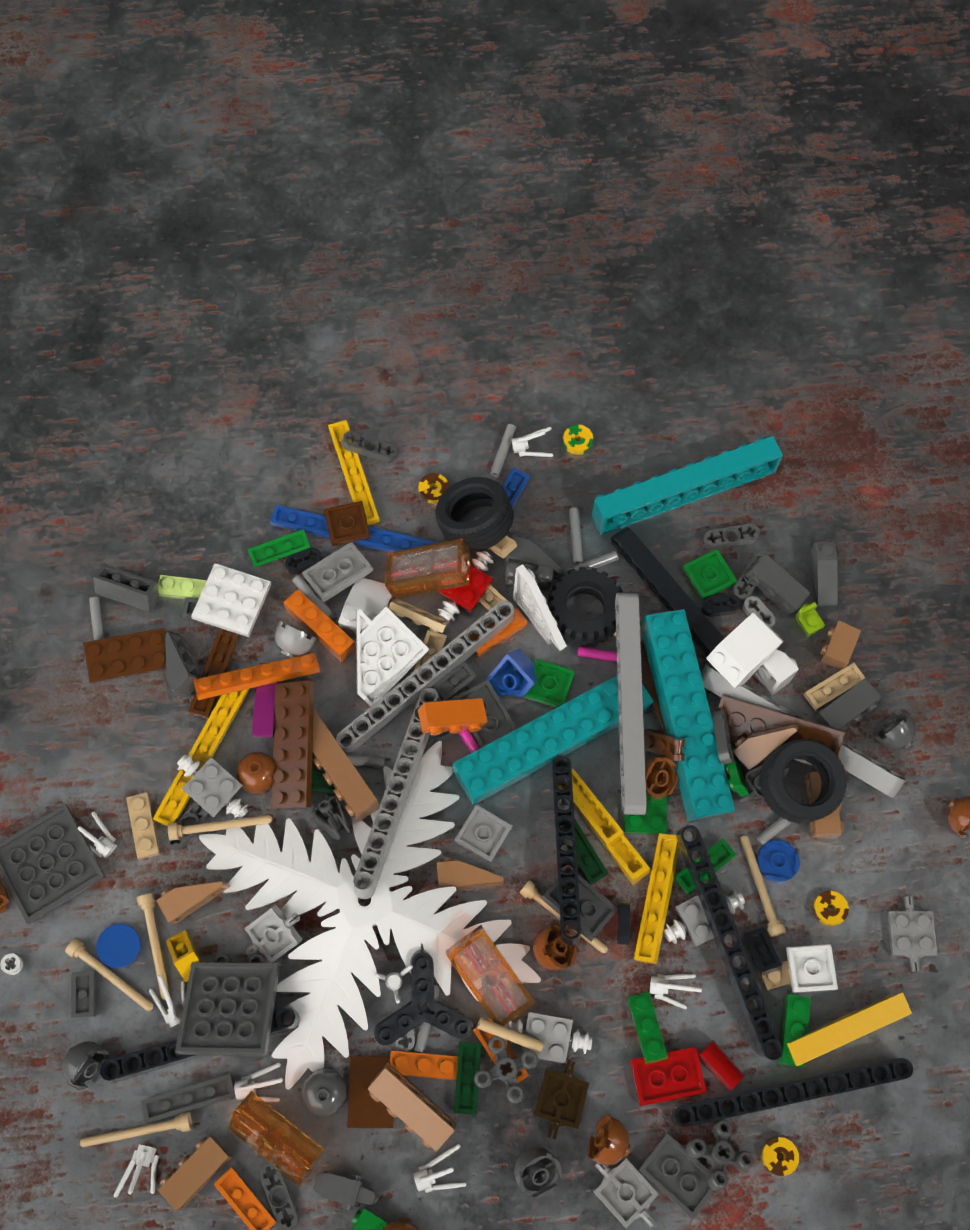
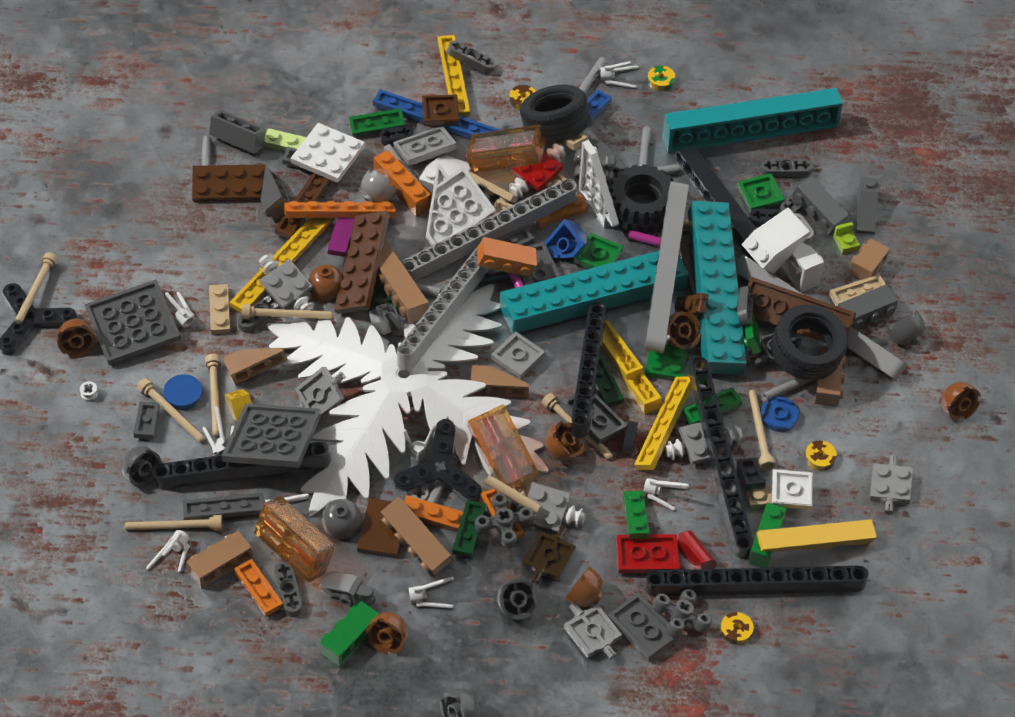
camera: 10 degrees right, 15 degrees down
medium nougat slope [732,724,799,771] -> none

